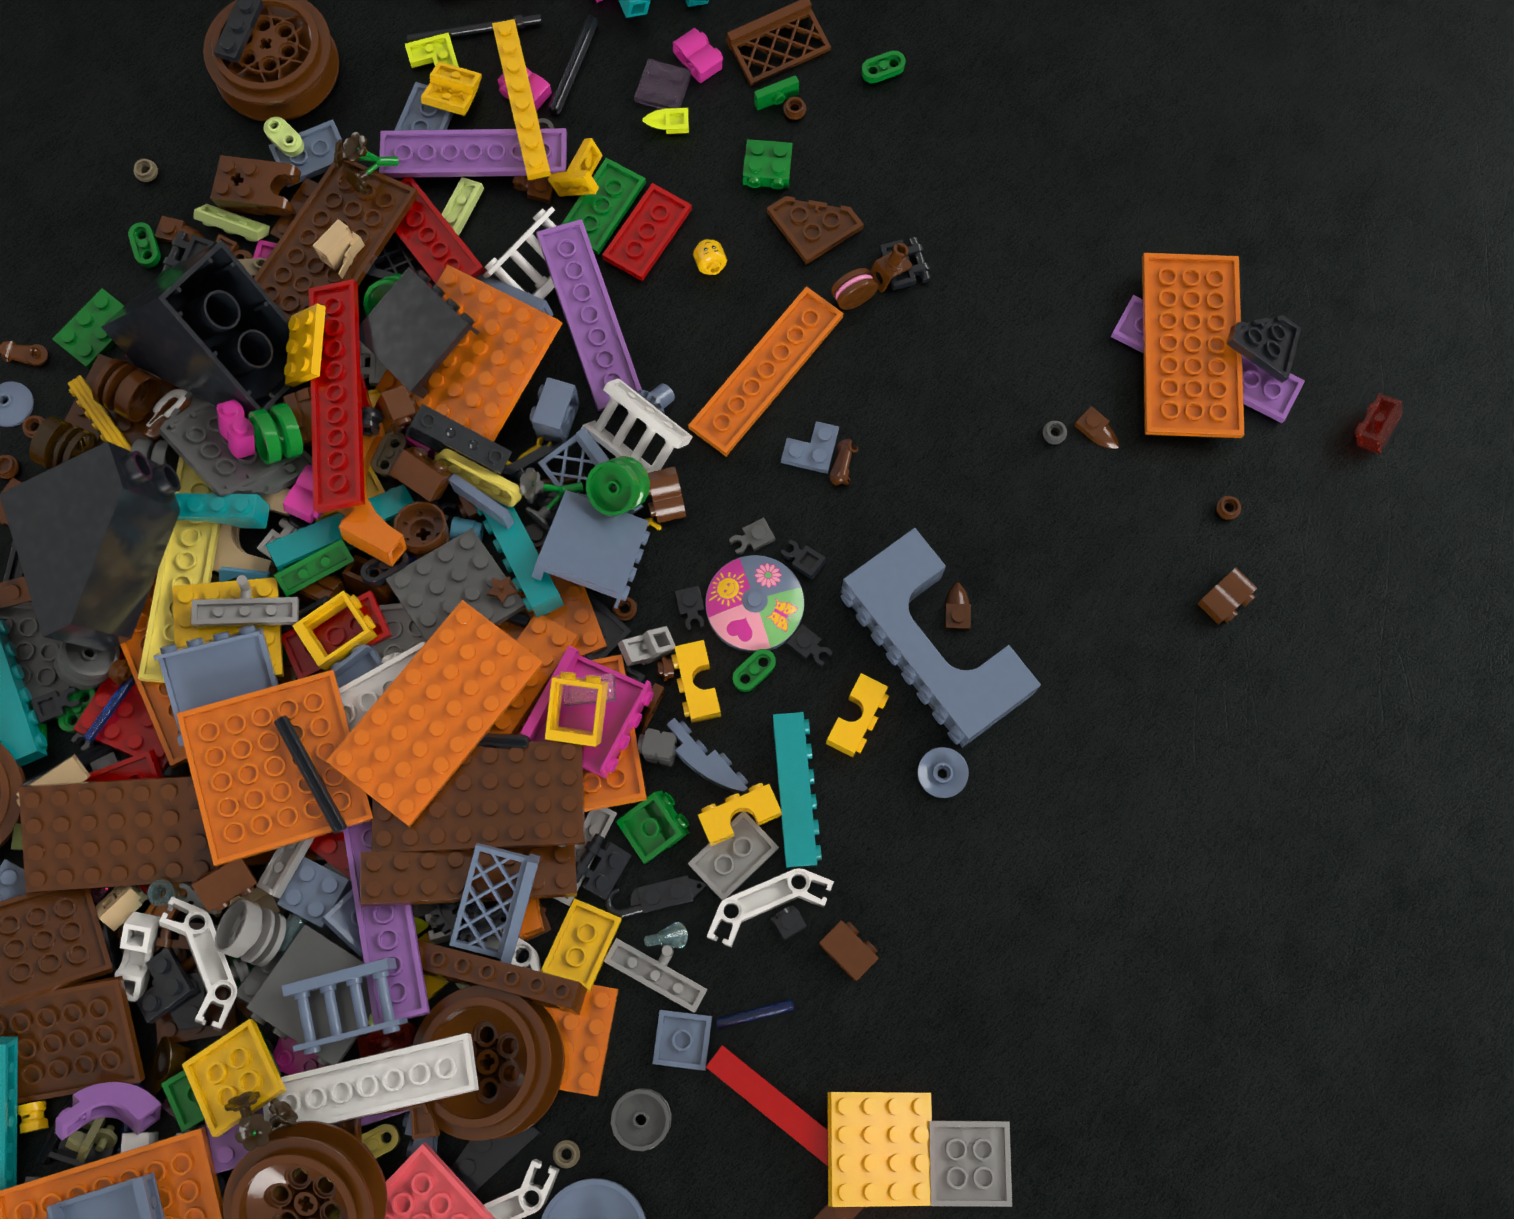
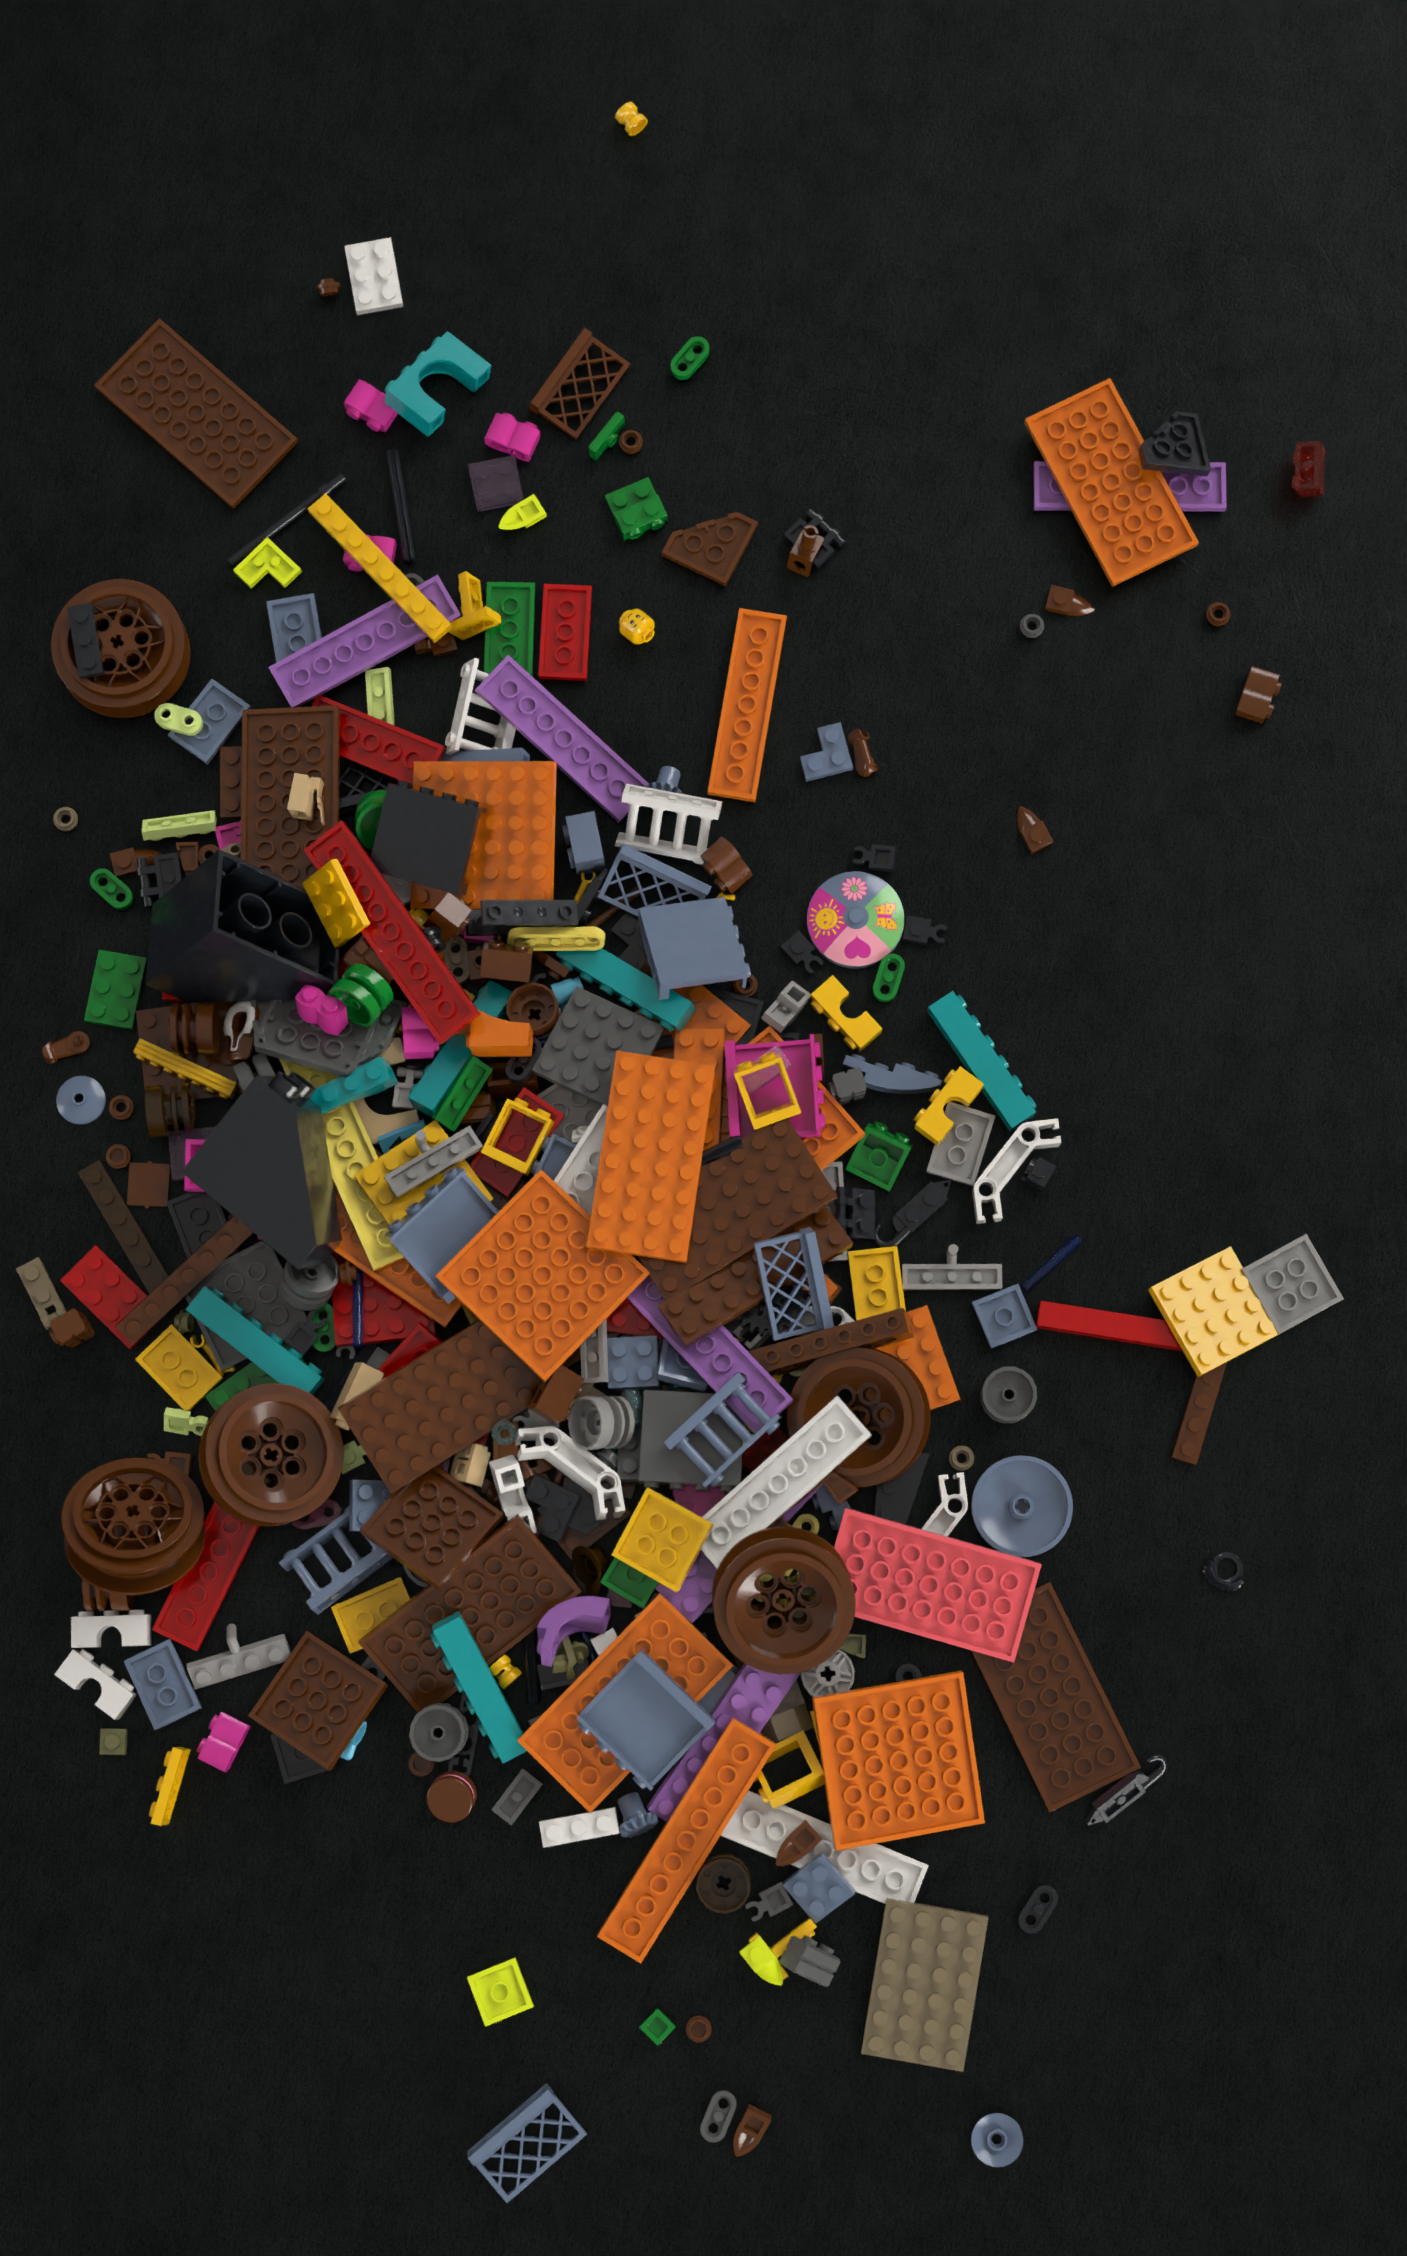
camera: 25 degrees left, 5 degrees up
reddish brown brick [210,155,301,216] -> none
dark brown plant [224,1091,298,1152] -> none
black axle [274,715,347,834] -> none
dark brown plant [334,132,399,195] -> none
yellow slope [421,61,482,116] -> none
sand blue tile [448,474,514,529] -> none
reddish brown piece [487,576,517,605] -> none
dark grey plant [519,468,583,531] -> none
green wheel [586,456,650,516] -> none
clear light blue cone [644,922,688,948] -> none
reddish brown plate [656,656,674,682] -> none
dark grey plate [729,518,775,556] -> none
reddish brown brick [818,920,879,982] -> none
yellow arch [826,673,889,757] -> none
reddish brown head [831,268,878,310] -> none
sand blue arch [841,528,1041,748] -> none
sand blue dish [918,747,969,798] -> none

